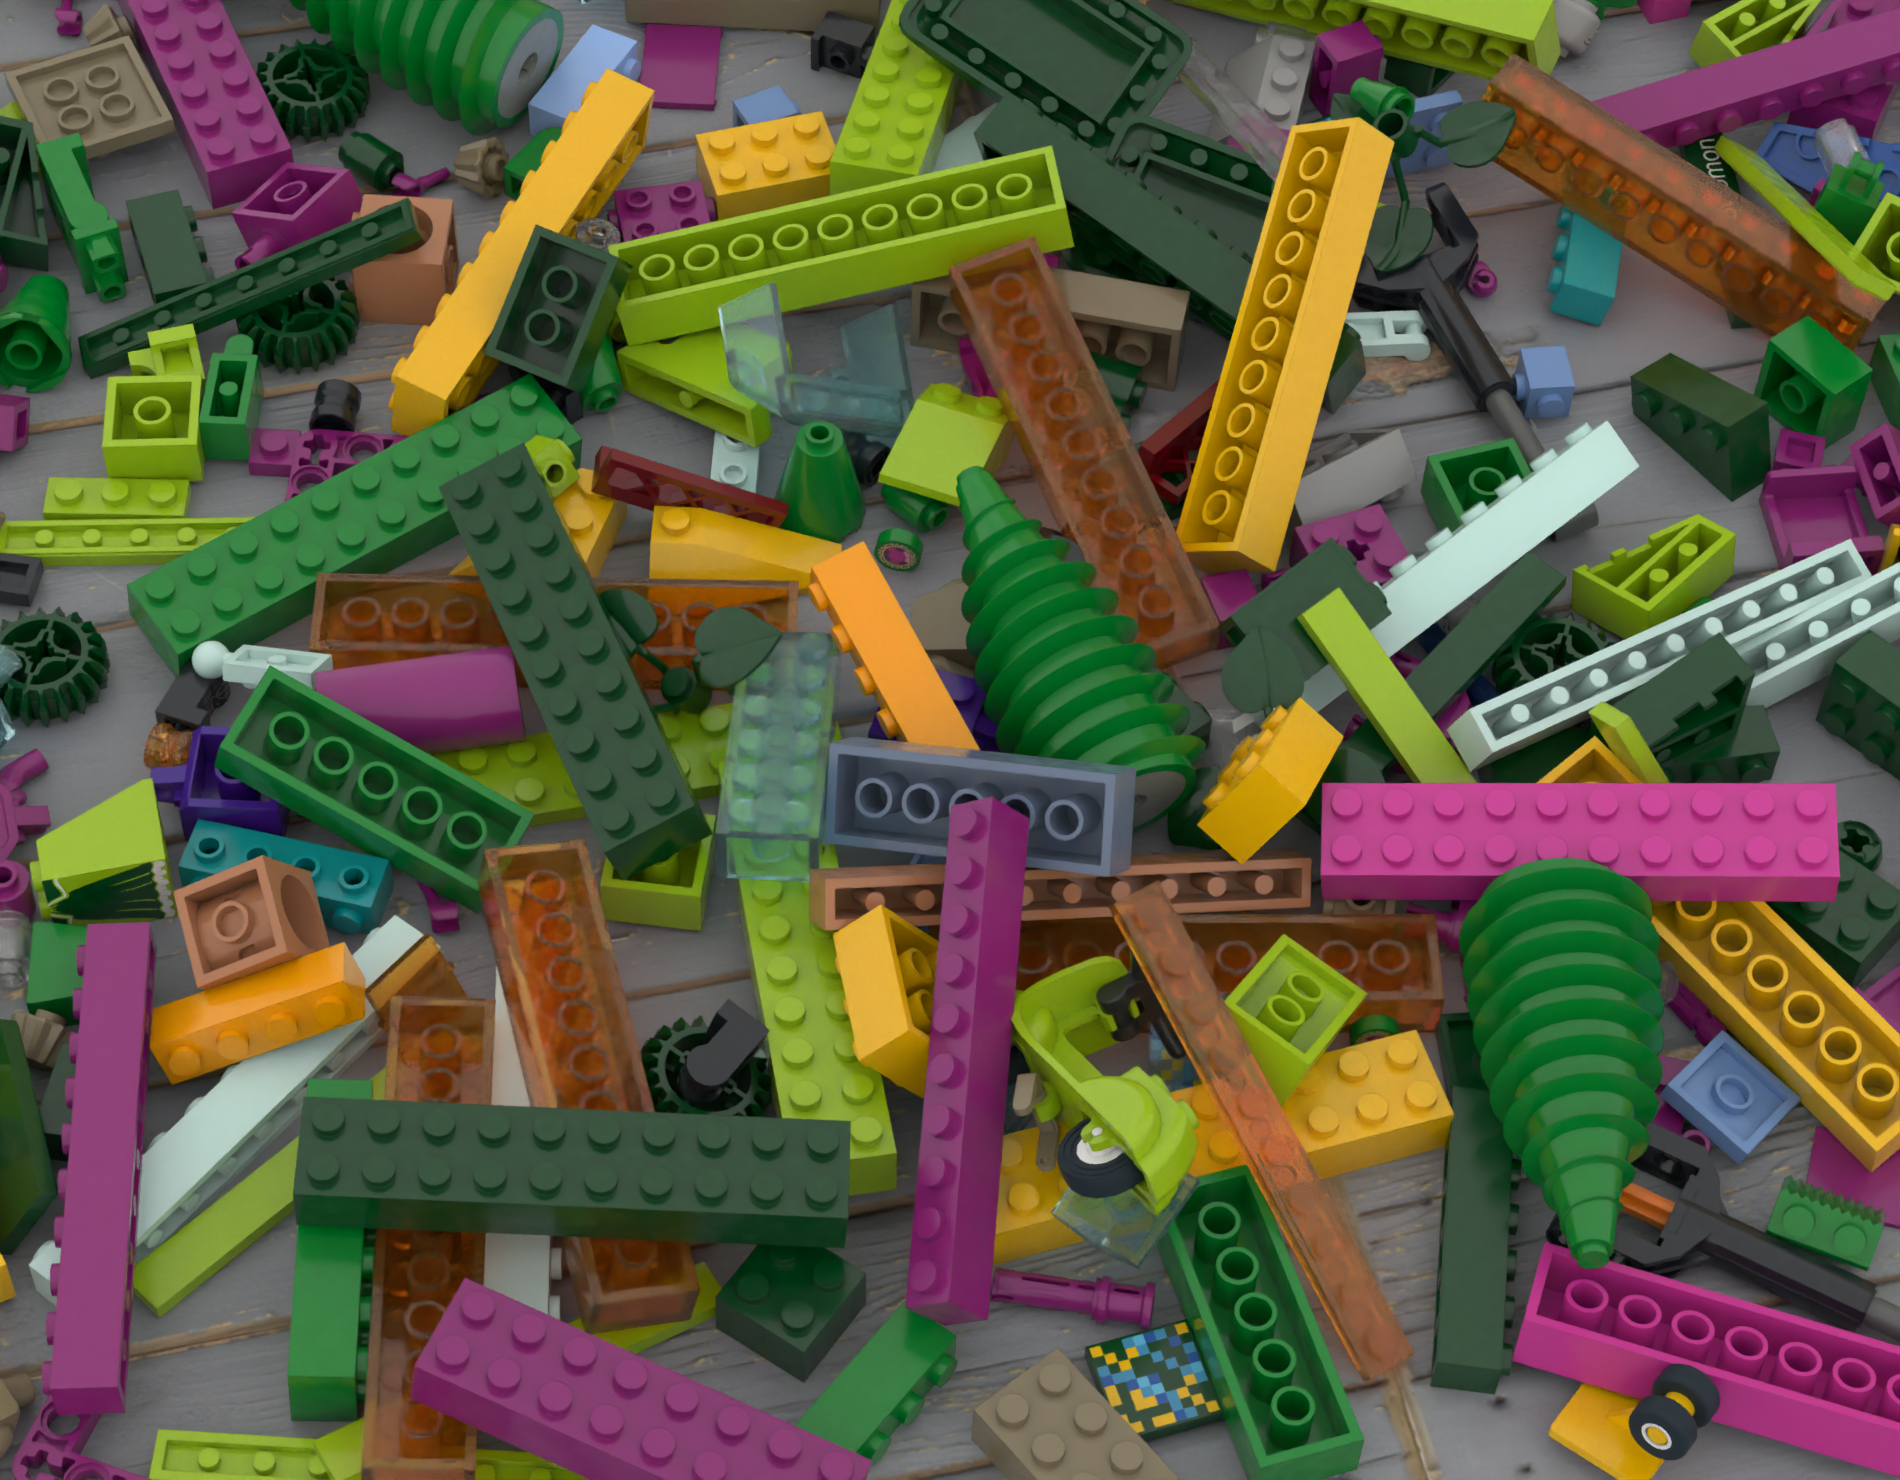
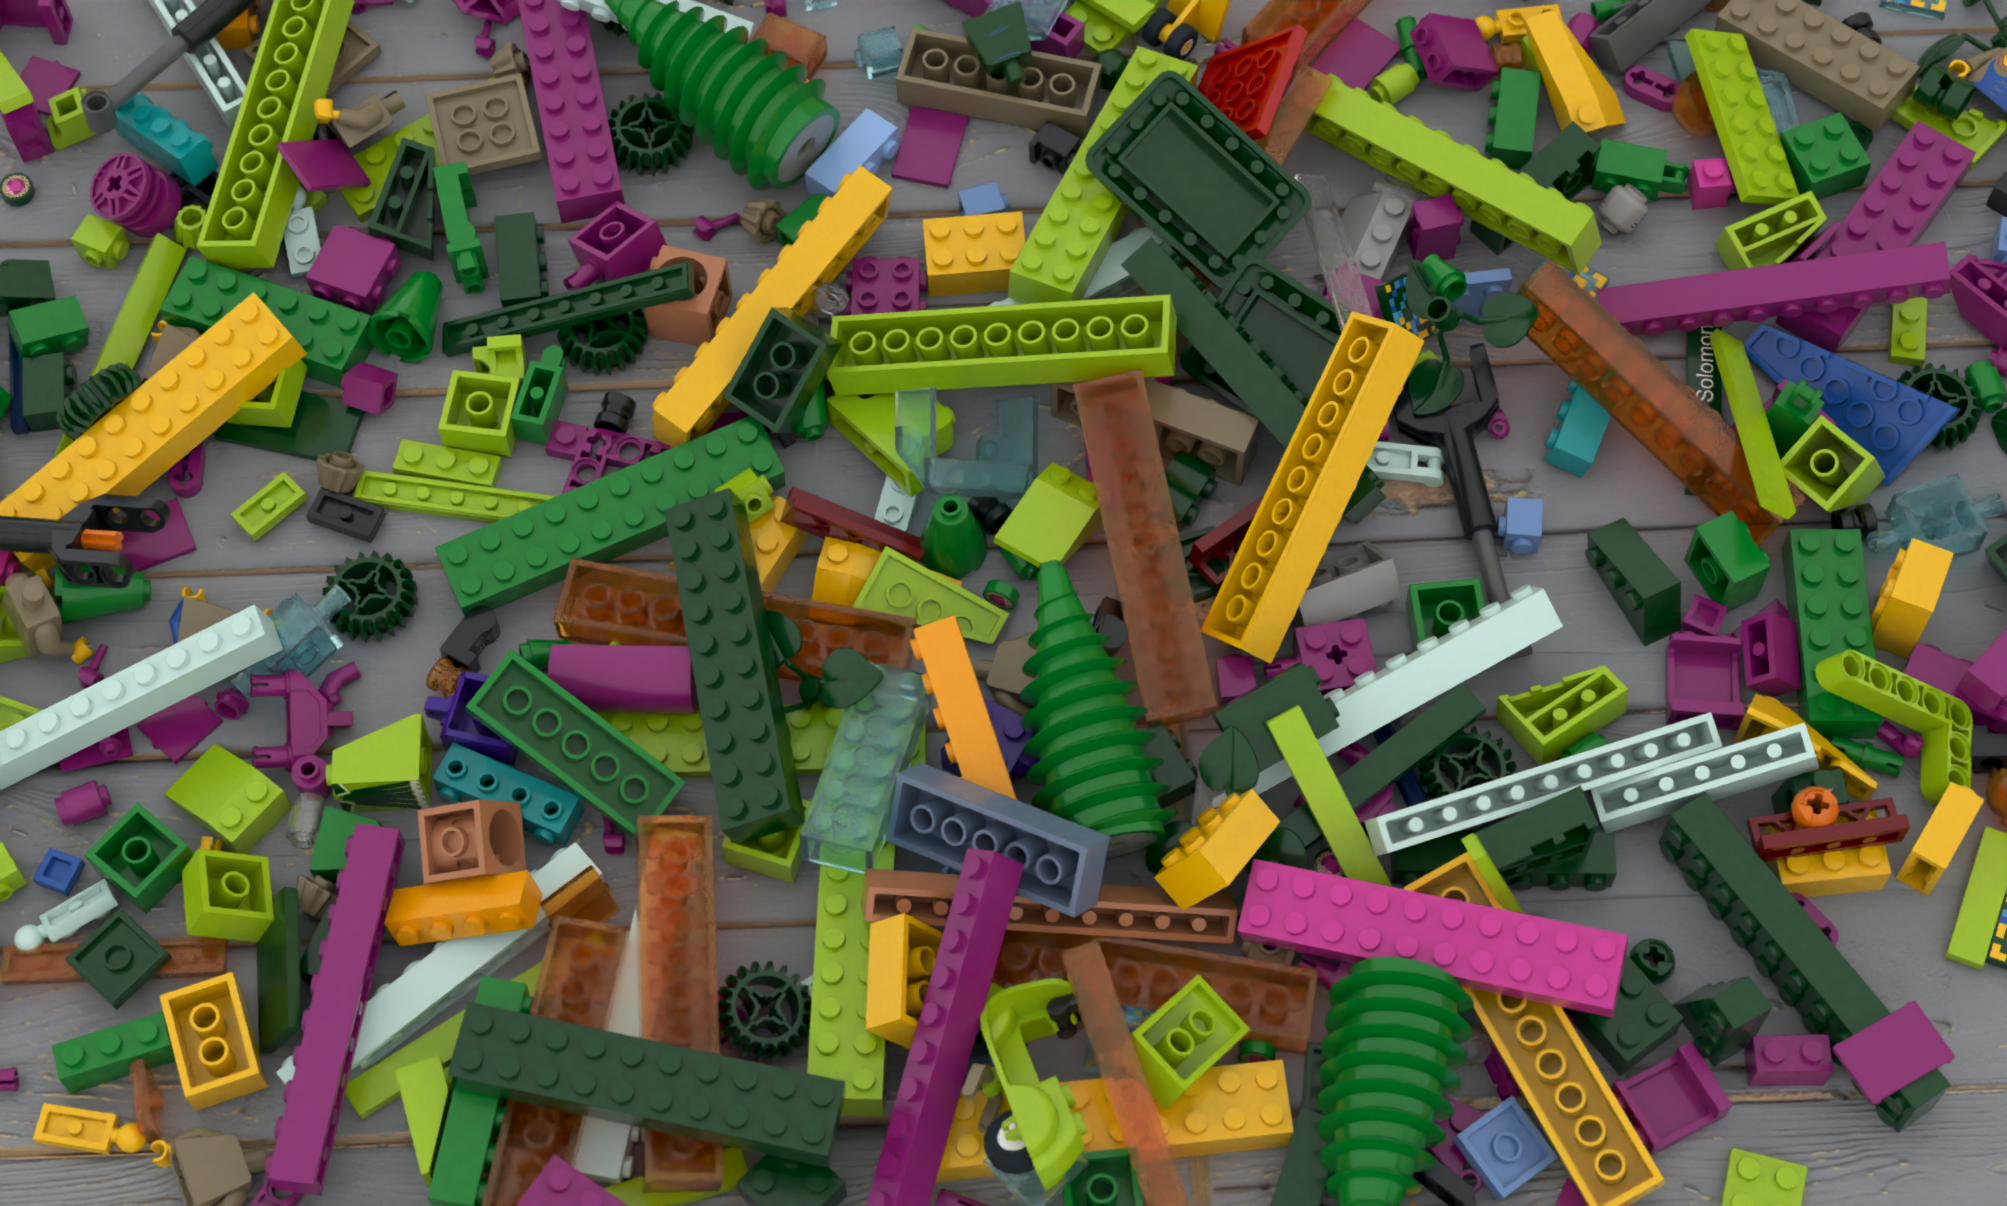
camera: 15 degrees right, 10 degrees up
light aqua plate [192,641,333,690] -> none
dark green brick [338,132,404,191] -> none
black leg [677,999,770,1105] -> none
clear brick [1813,118,1871,176] -> none
none -> lime slope [395,1056,454,1189]
none -> lime wing [852,546,1009,645]

